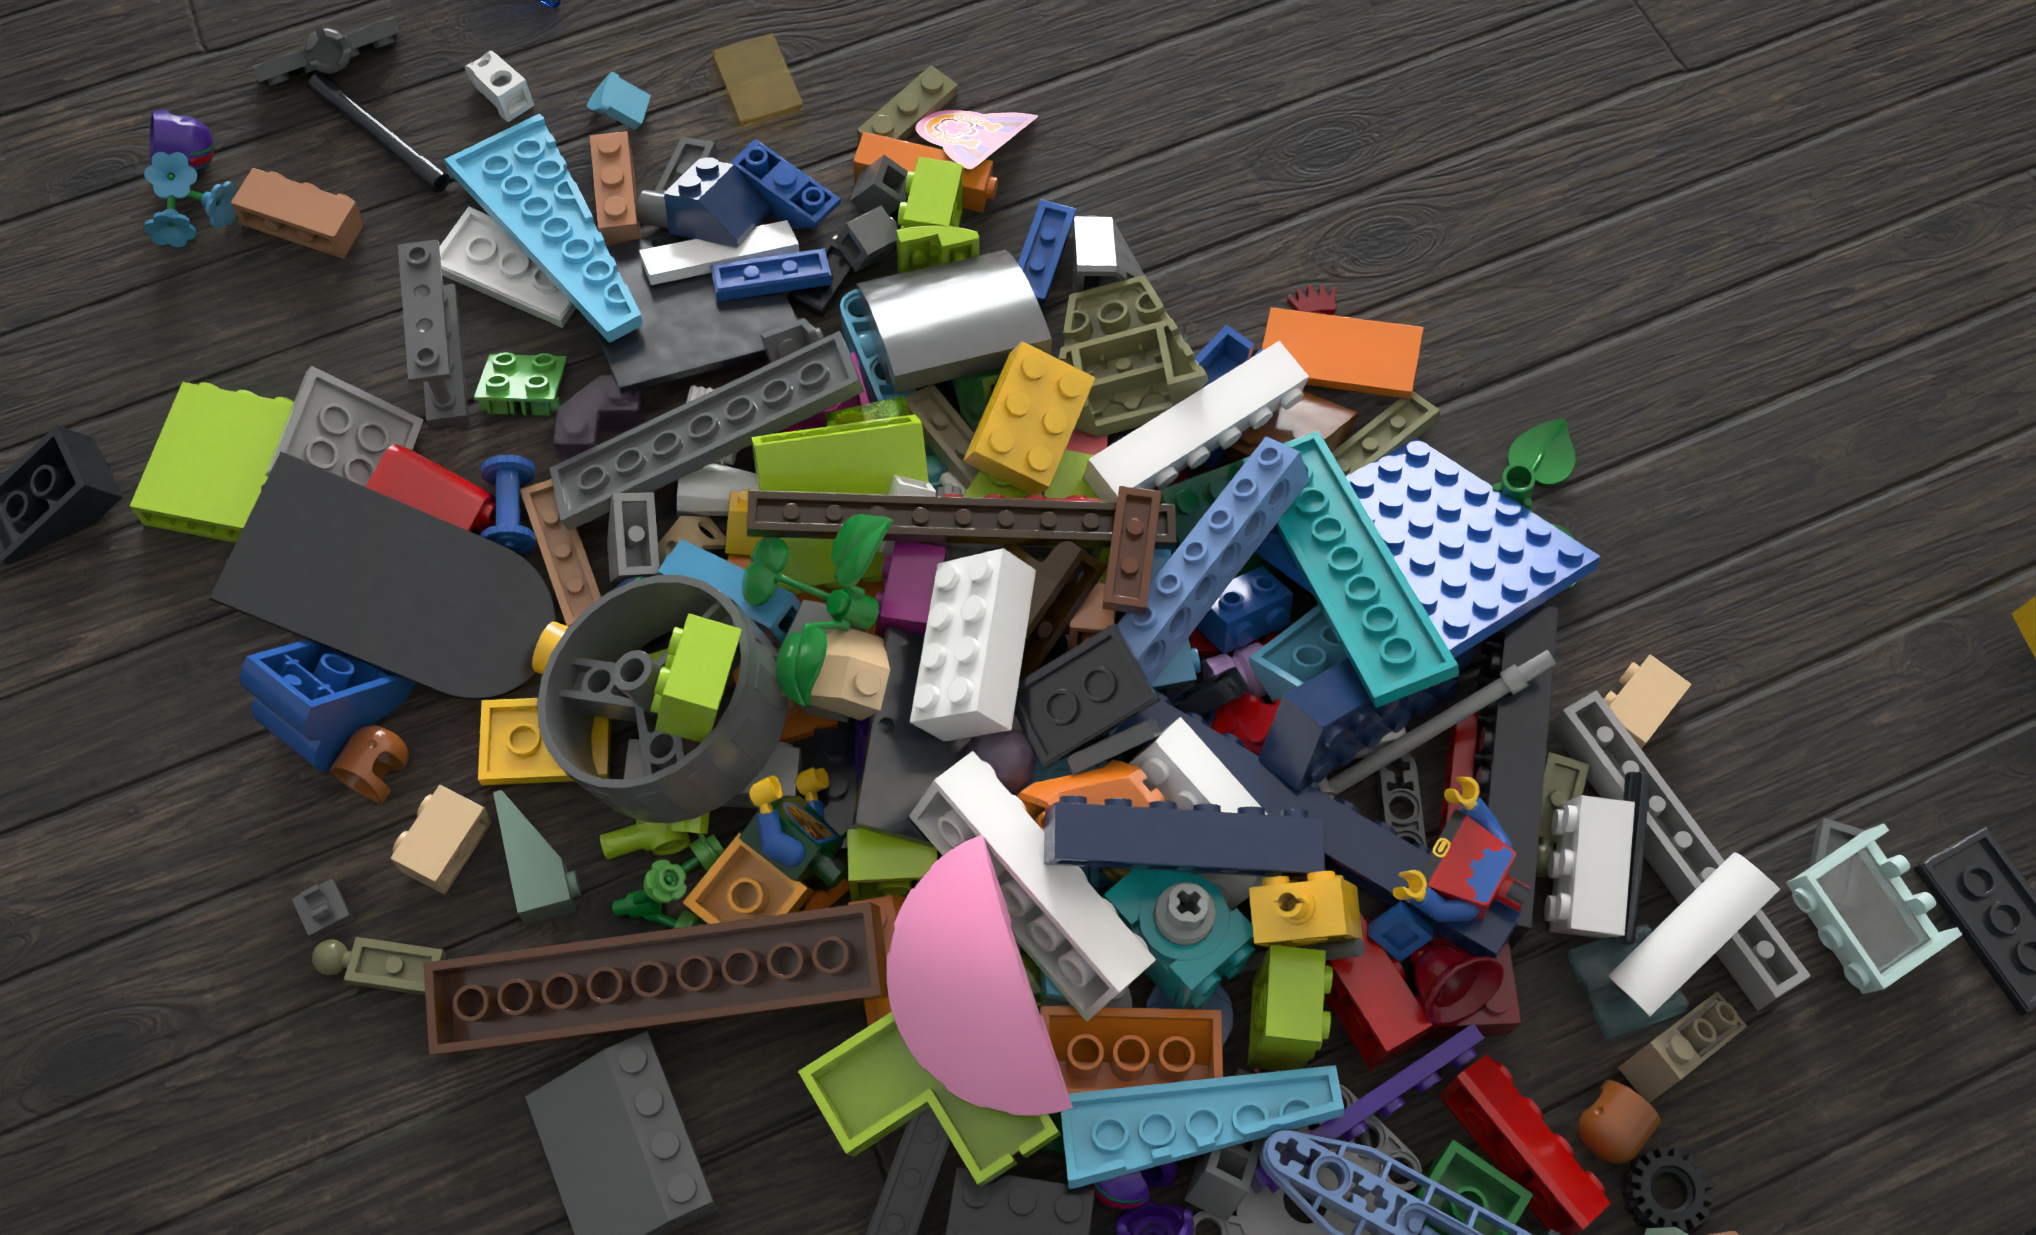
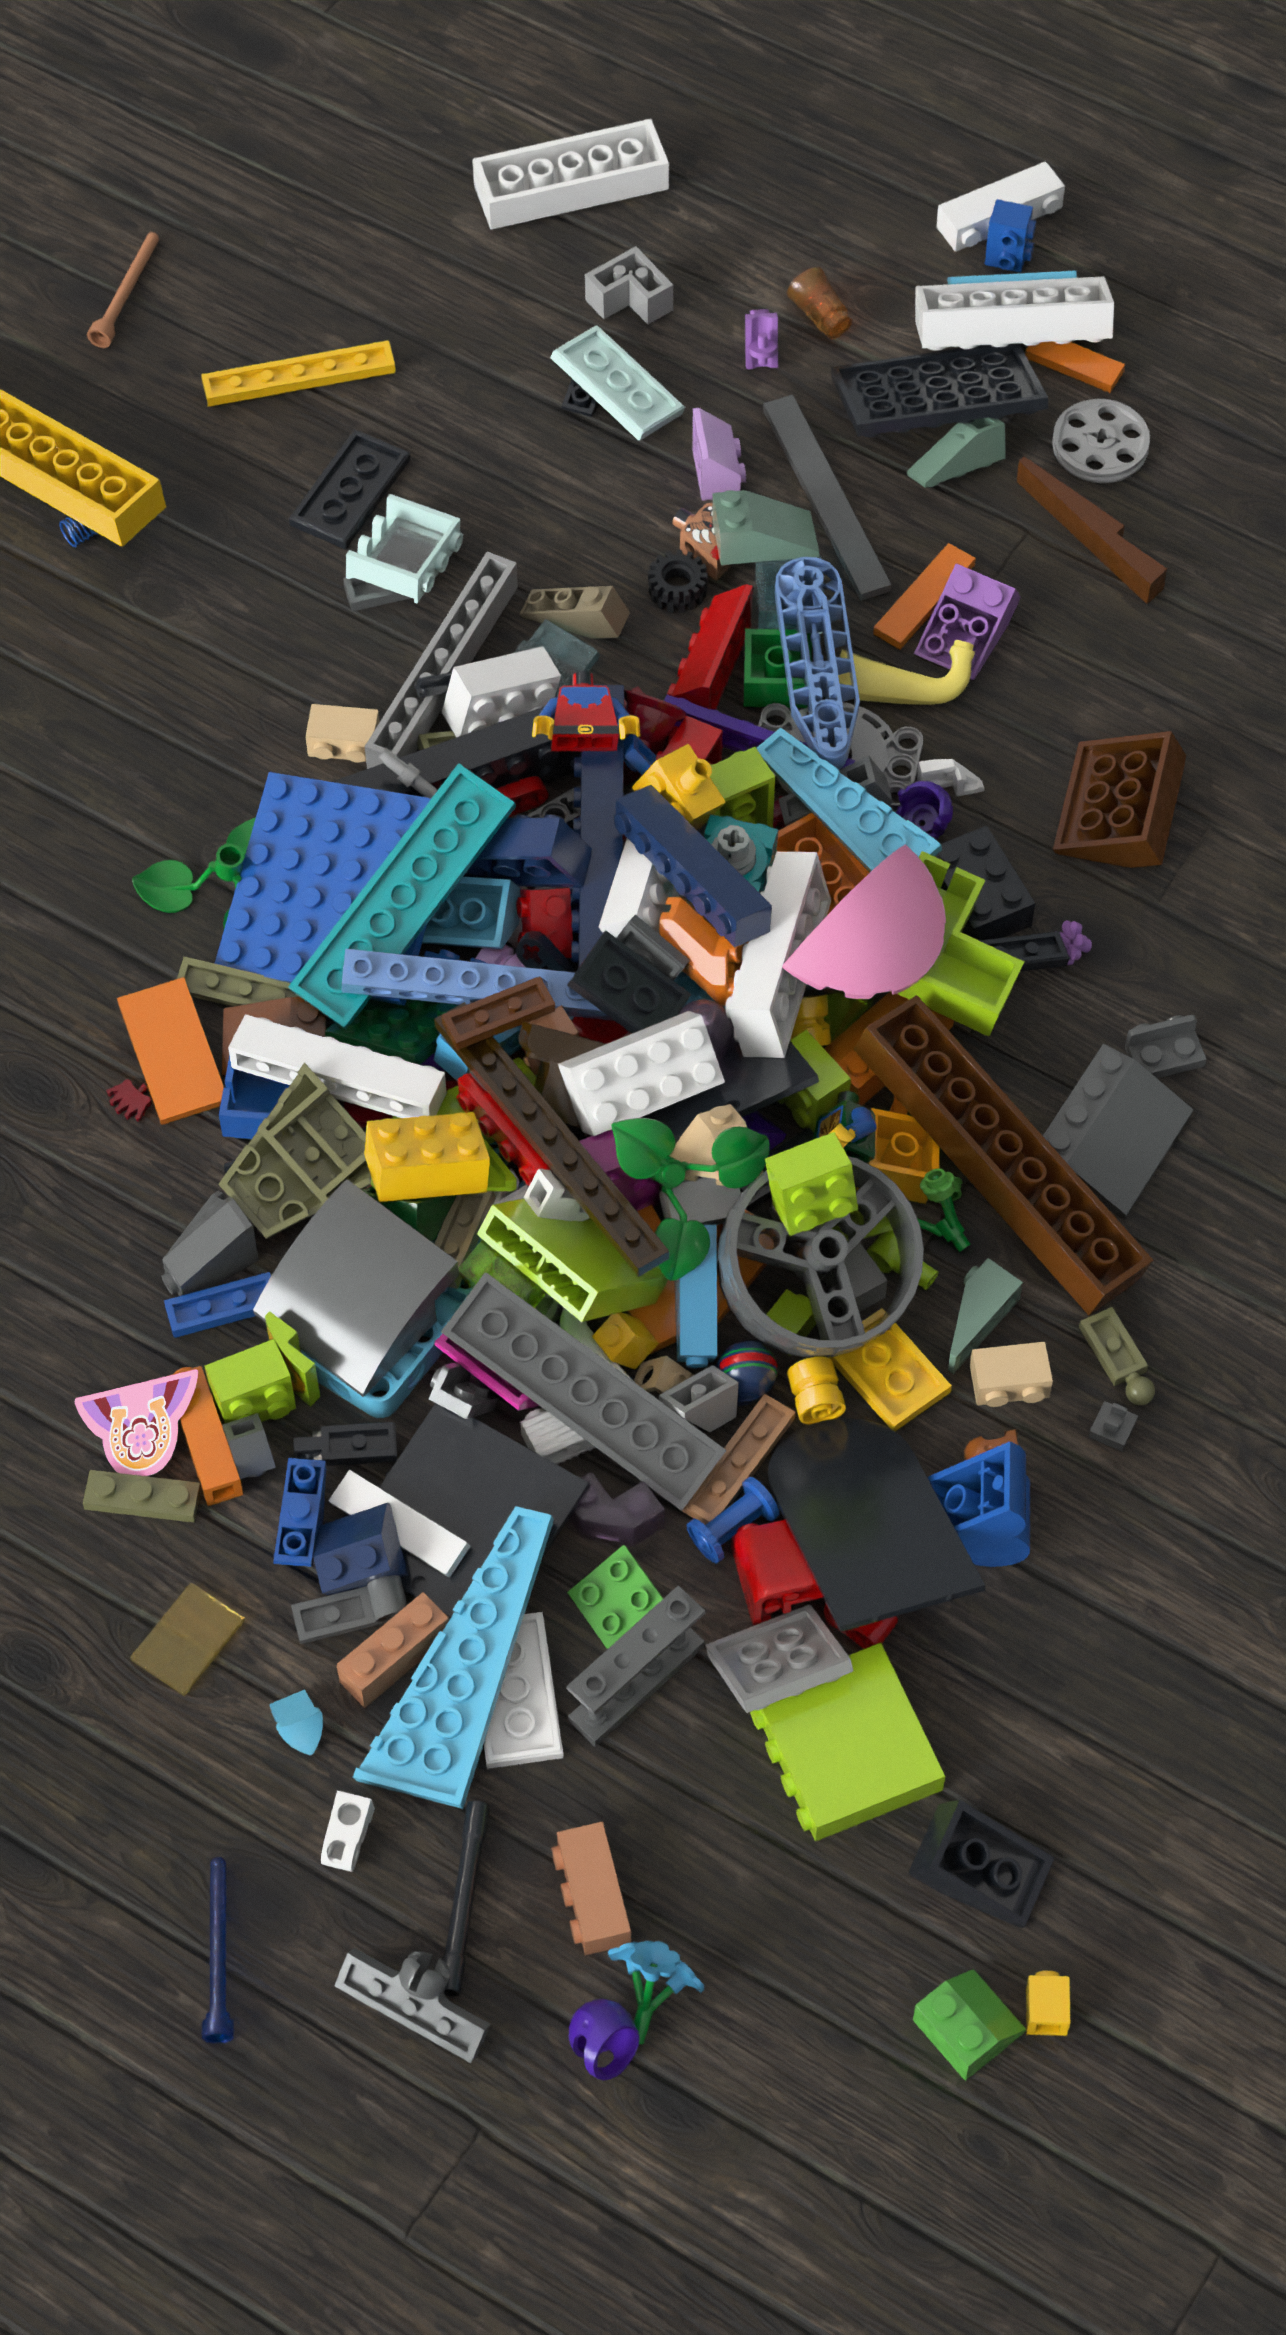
camera: 120 degrees left, 5 degrees down
blue tile [710,248,832,302] -> none
dark grey brick [834,206,899,272] -> none
dark orange helmet [1577,1080,1661,1165] -> none
white brick [1608,852,1780,1016] -> none

